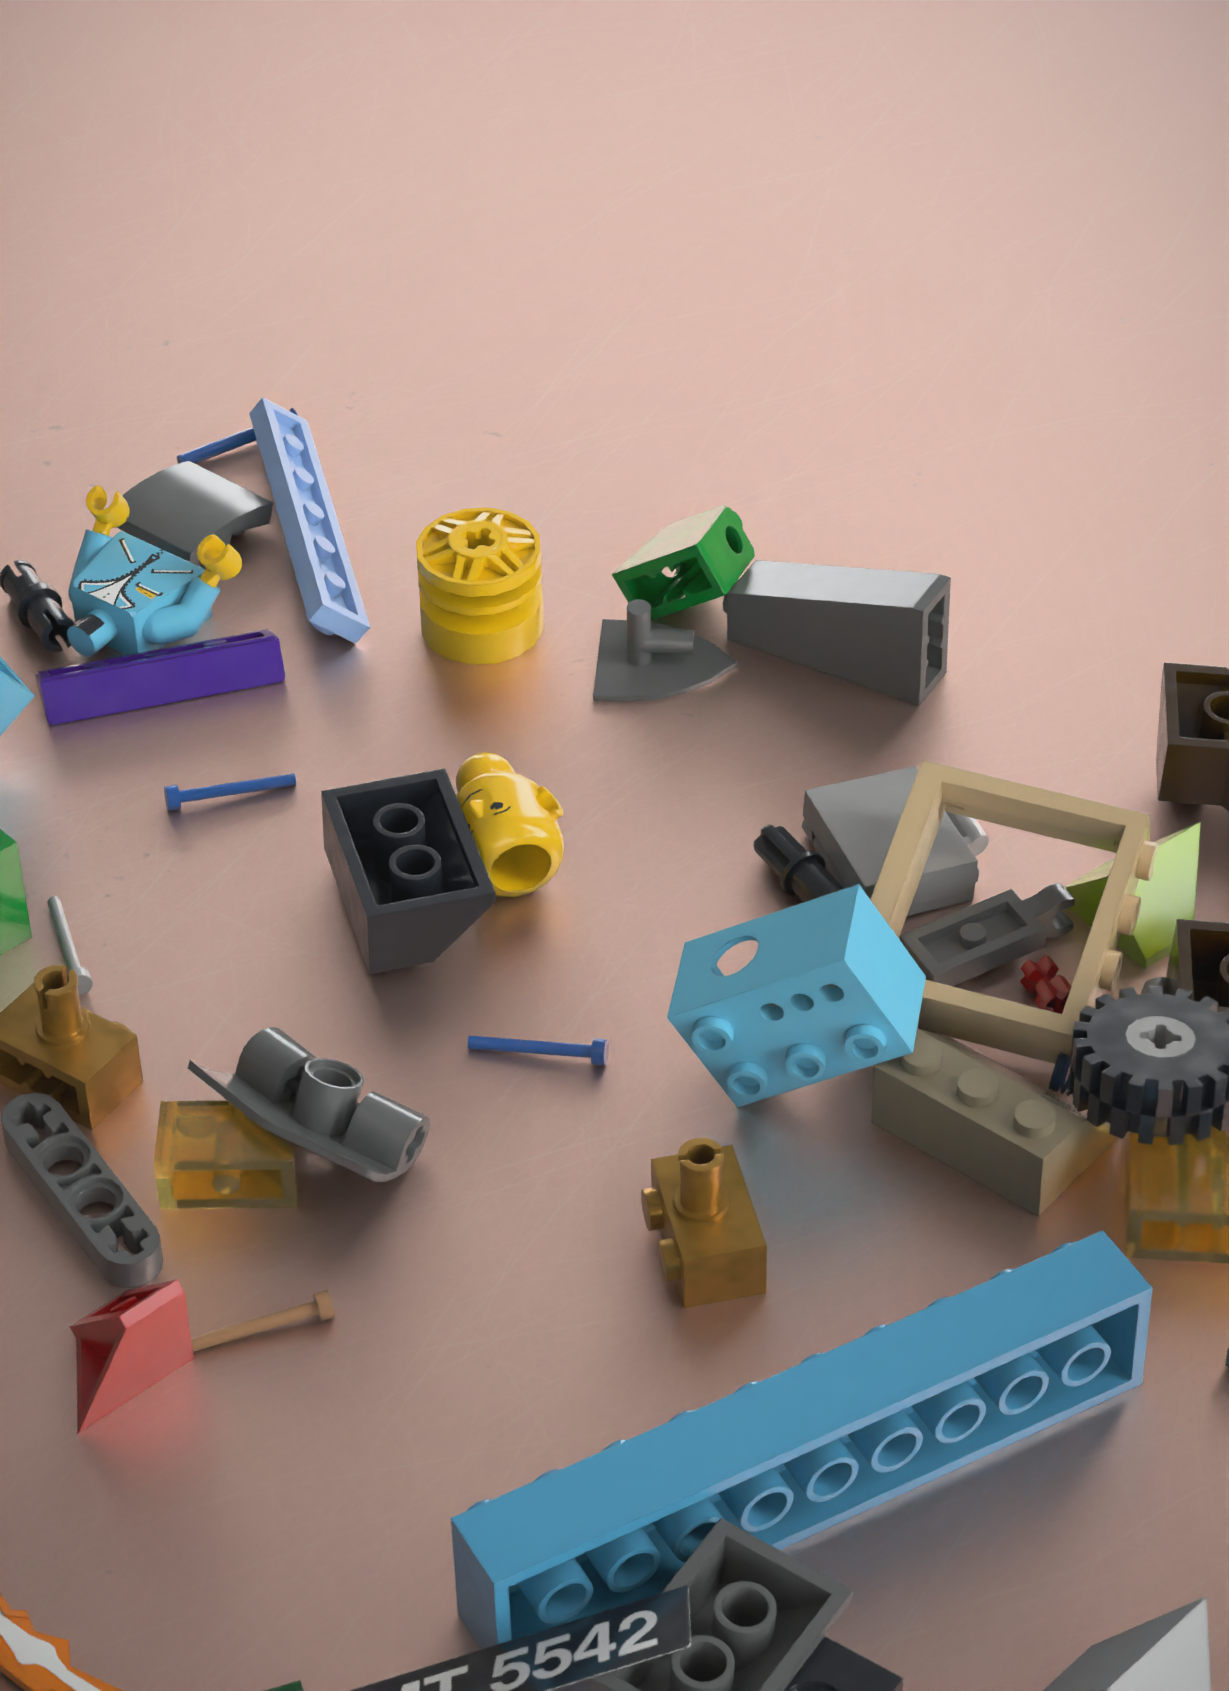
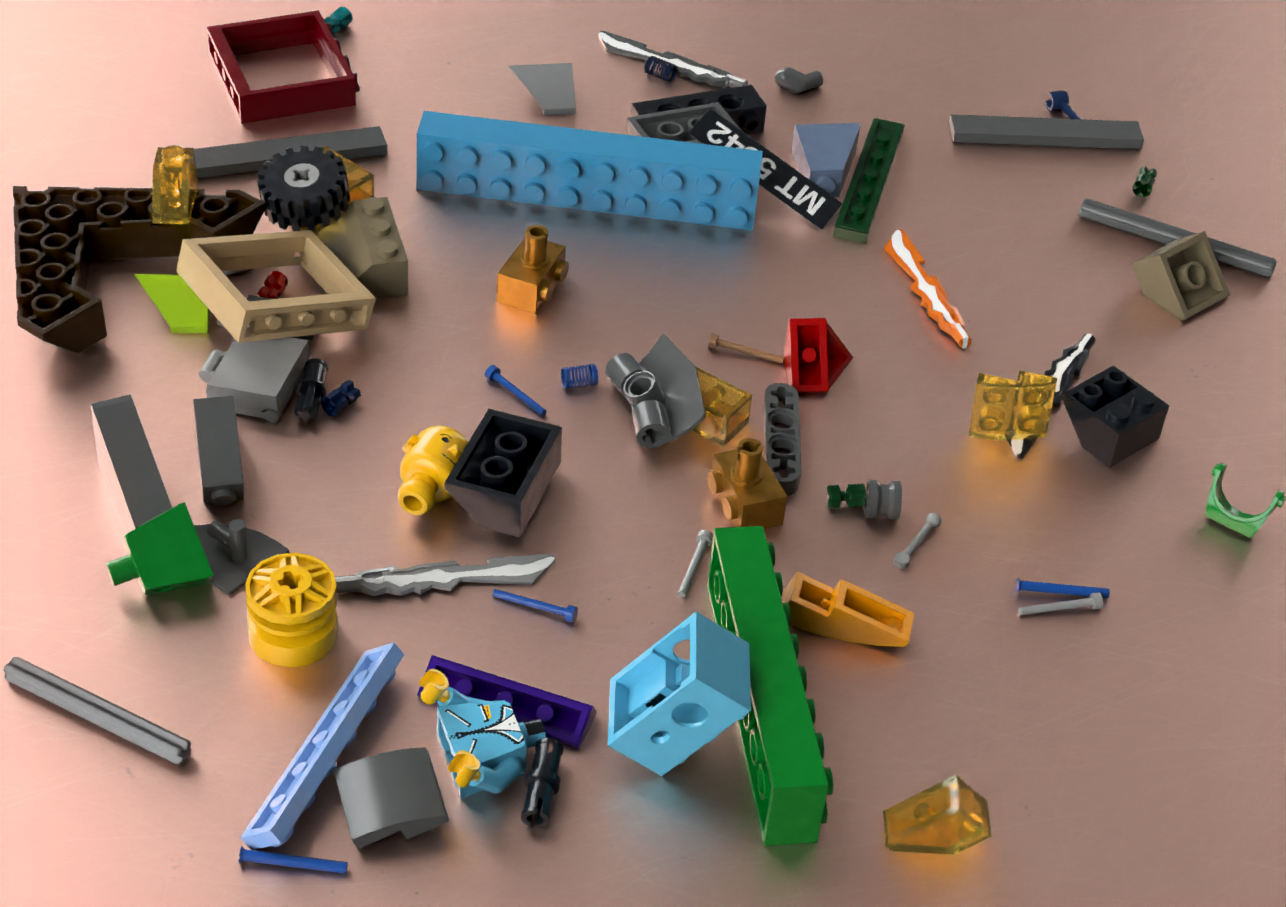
camera: 150 degrees left, 0 degrees up
medium azure piece [667,884,926,1107] -> none
none -> axle [3,657,192,765]
none -> dark grey slope [193,396,244,505]
none -> dark blue piece [321,380,361,417]
none -> light grey sword [335,554,555,596]
none -> blue piece [561,363,599,389]

